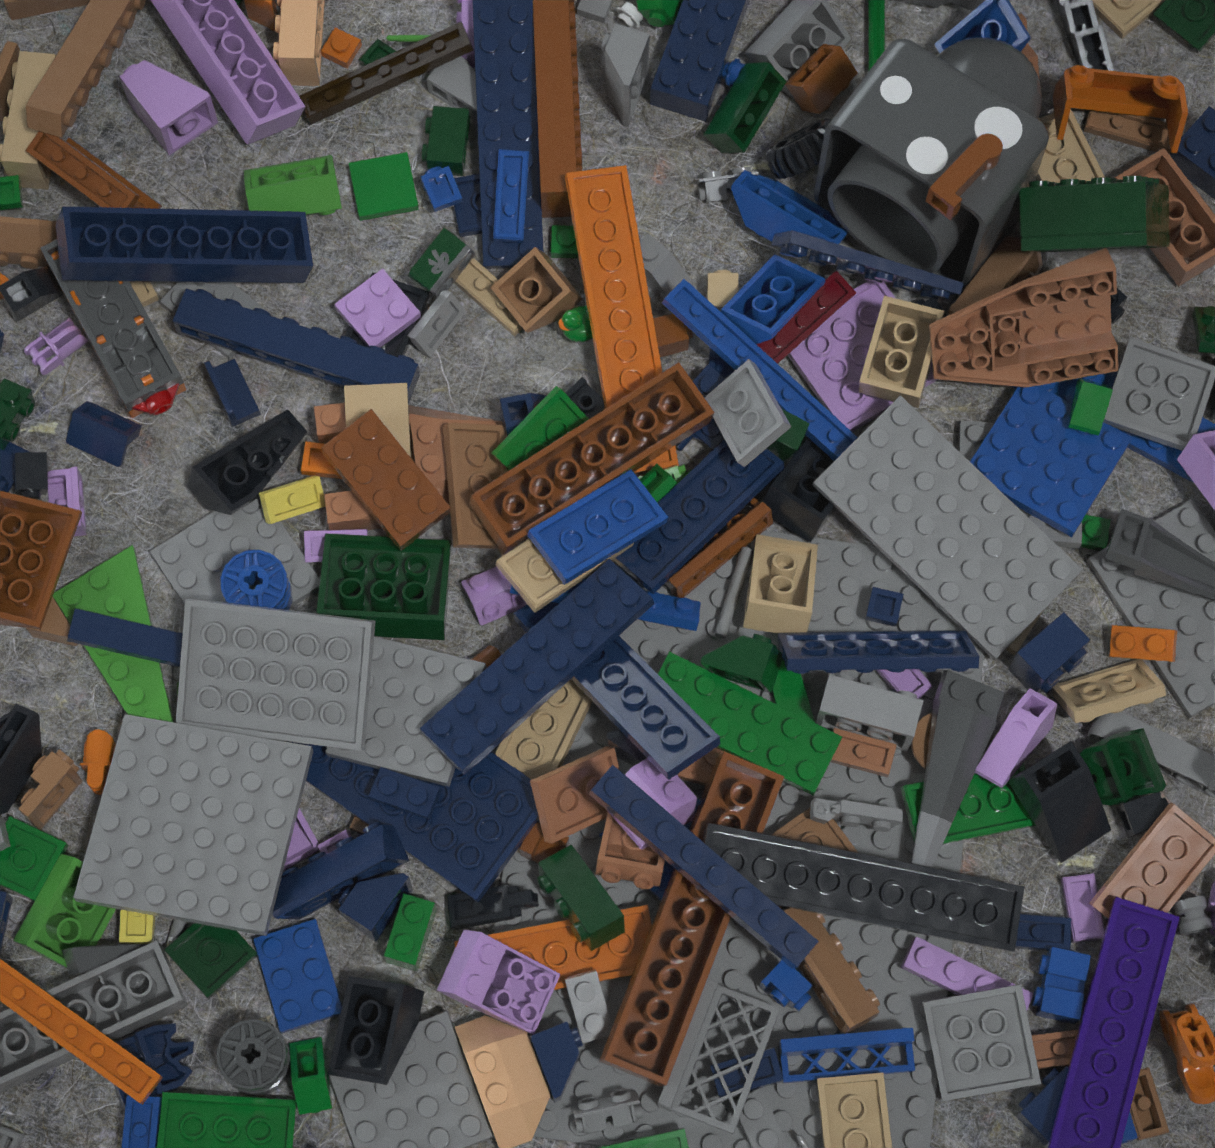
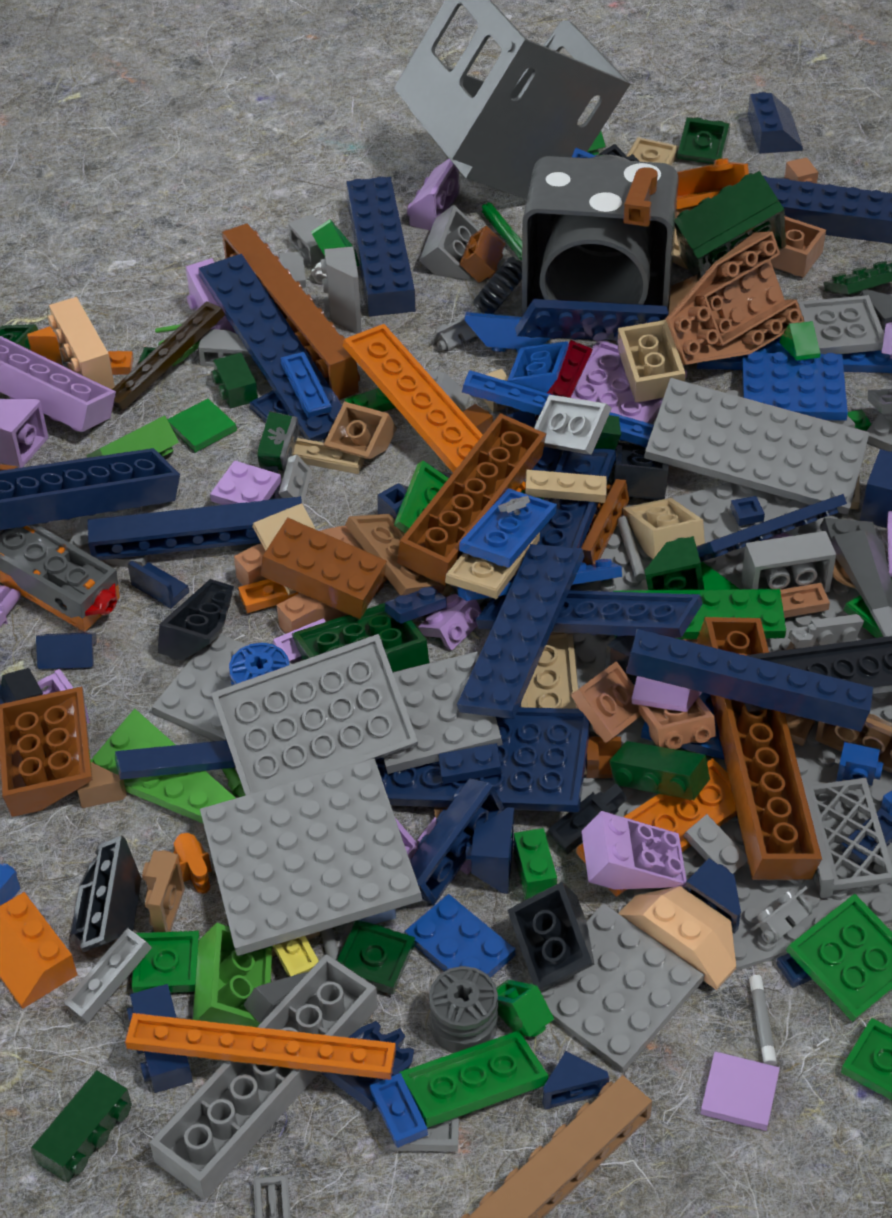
camera: 25 degrees left, 25 degrees down
light yellow plate [259,475,326,524] -> none
blue bracket [421,166,462,212] -> none
green animal [558,306,593,343] -> none
dark green brick [703,62,787,153] -> none
blue plate [722,59,745,88] -> none
none -> dark blue plate [385,587,447,624]
none -> light grey piece [498,495,530,515]
none -> tan plate [525,470,606,503]

